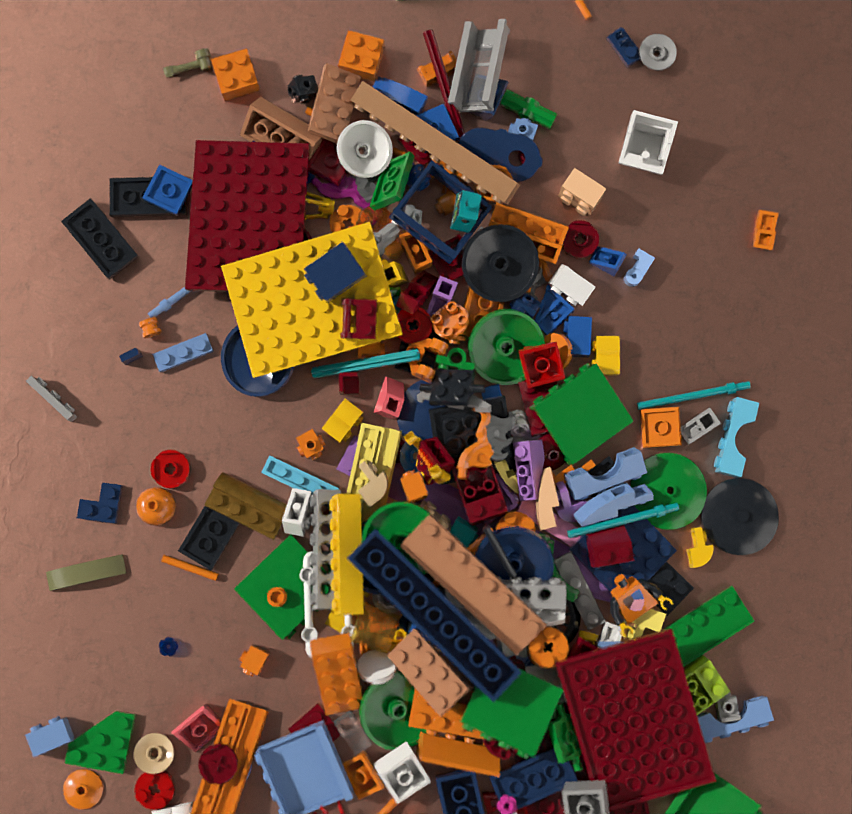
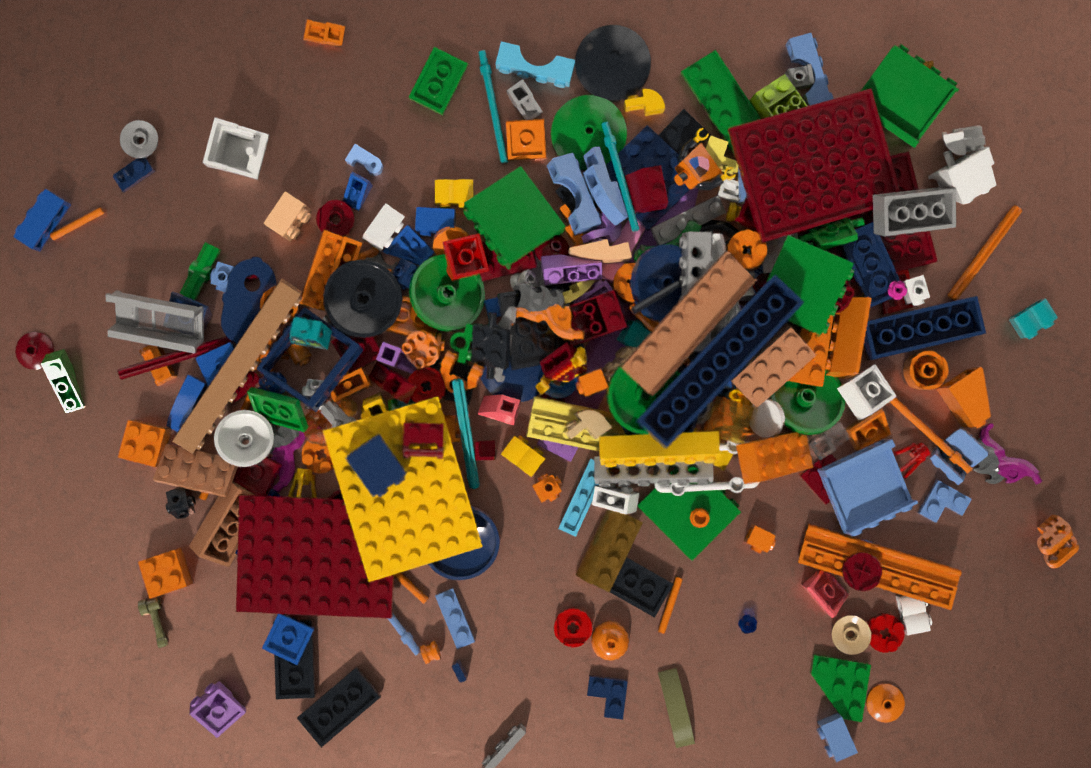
camera: 85 degrees left, 5 degrees up
none -> medium lavender plate [190,681,246,738]
none -> orange bar [394,572,429,604]
none -> green plate [409,47,469,116]

